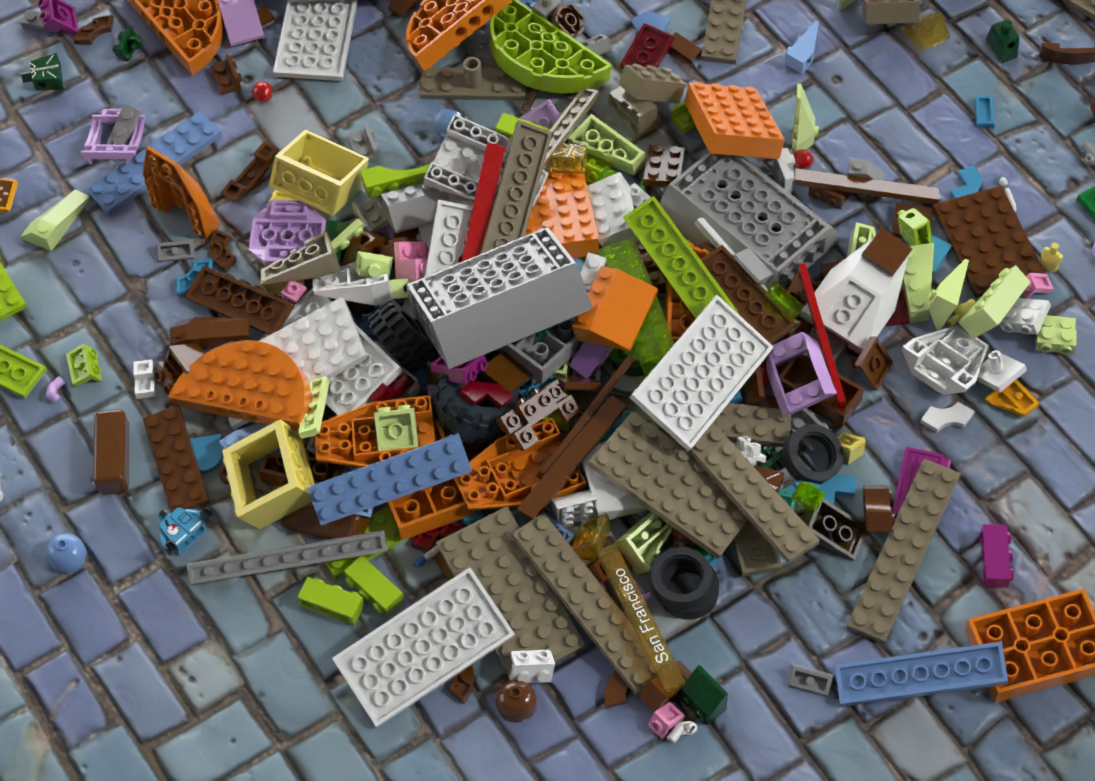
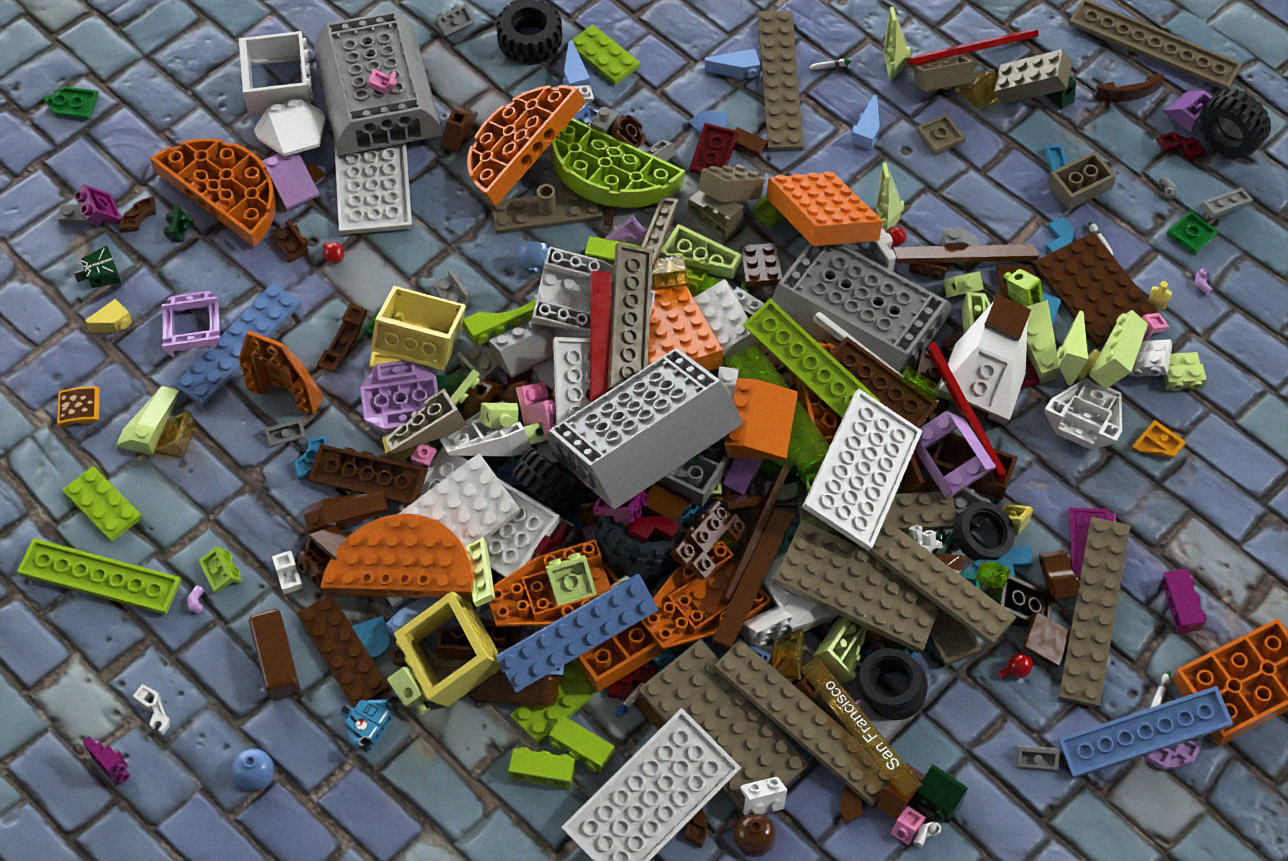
camera: 15 degrees left, 0 degrees up
light grey hinge [106,104,142,145] -> none
light grey plate [187,530,388,584] -> none
reddish brown tile [210,229,237,273] -> none
light grey slope [733,248,773,284] -> none
reddish brown tile [852,336,893,391] -> none
white tile [920,402,975,432] -> none
white tile [976,351,1027,392] -> none
none -> light yellow slope [85,299,132,333]
none -> clear yellow slope [155,411,196,459]
none -> yellowish green torso [387,667,431,715]
none -> dark tan plate [916,114,966,155]
none -> yellowish green torso [943,271,984,298]
none -> dark tan piece [994,49,1072,104]
none -> red piece [999,654,1033,679]
none -> tile [1022,612,1070,668]
none -> dark tan brick [1048,151,1116,210]
none -> lavender tile [1145,740,1202,771]
none -> white piece [1151,671,1171,708]

